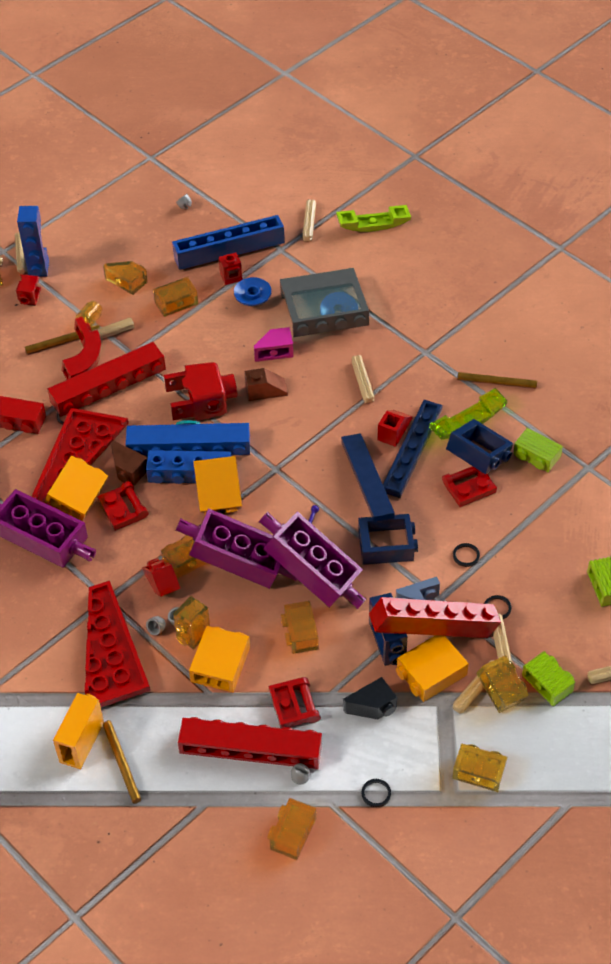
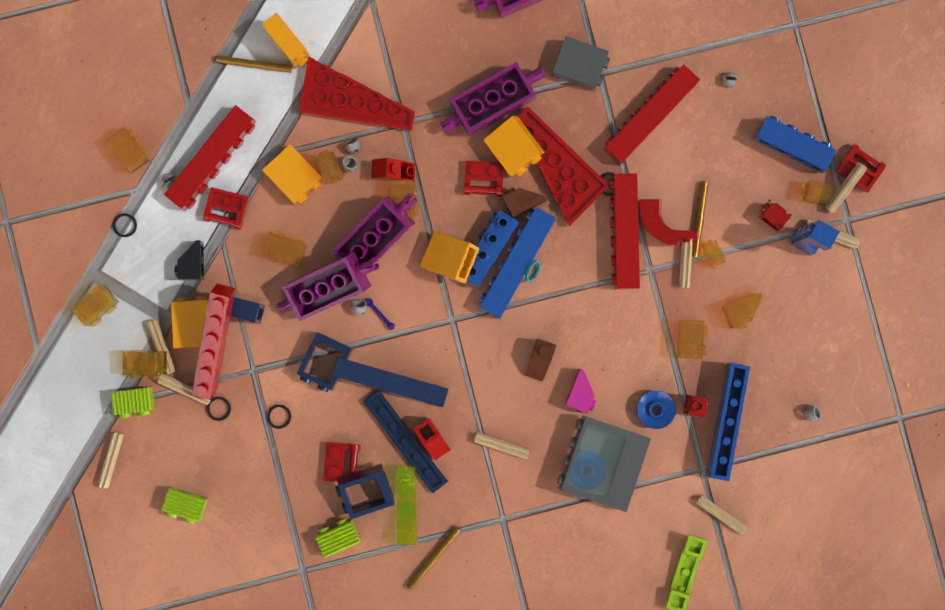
camera: 115 degrees right, 35 degrees up
red piece [164,362,238,421] -> none
sand blue slope [395,577,440,600] -> none

